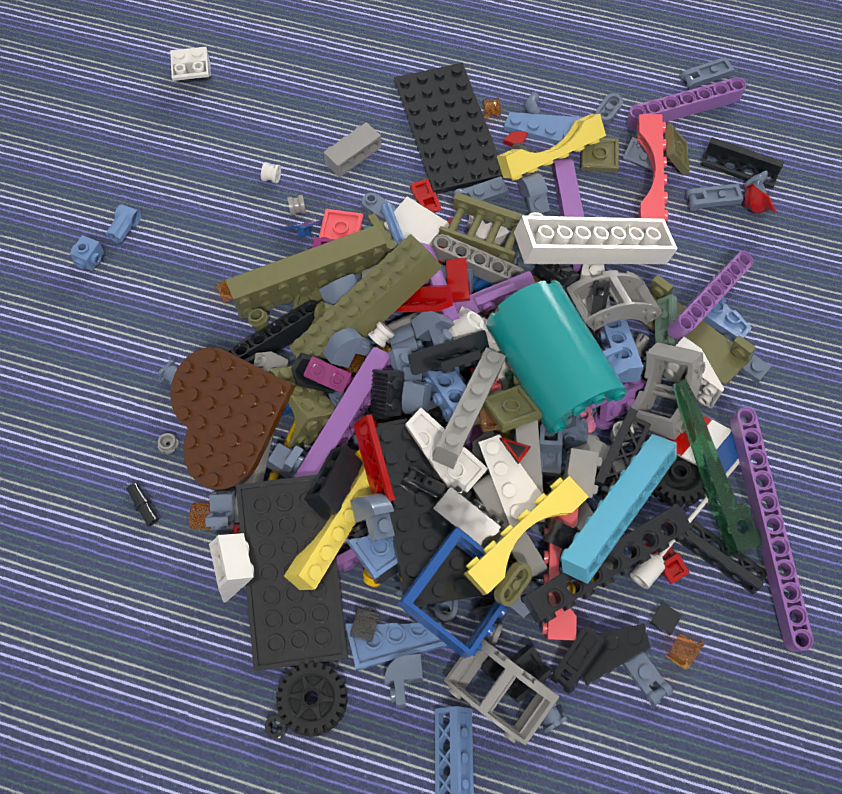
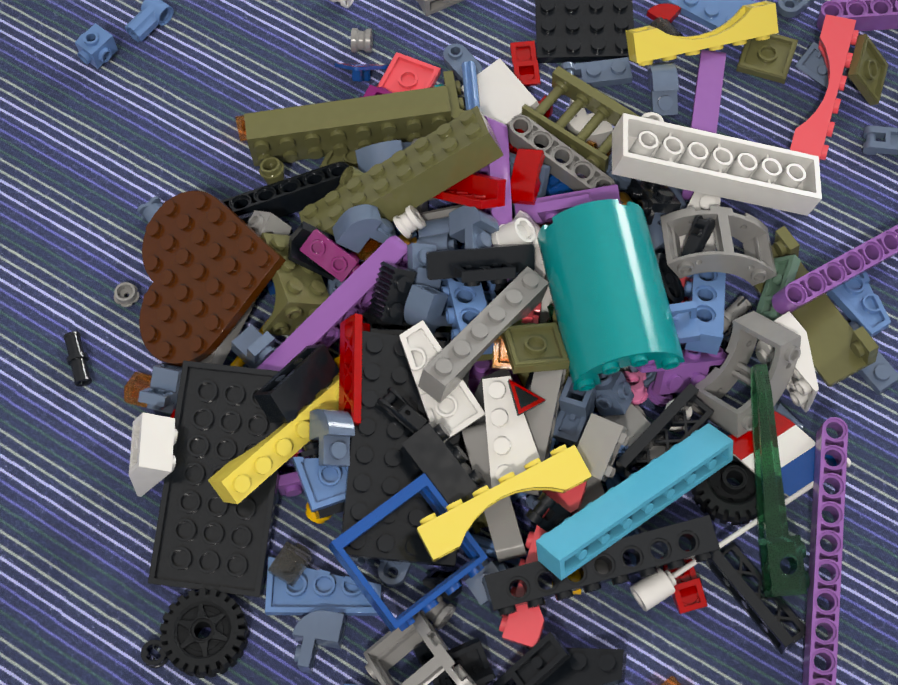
camera: 20 degrees right, 0 degrees up
olive plate [494,562,532,607] -> none
black tile [650,603,682,636] -> none

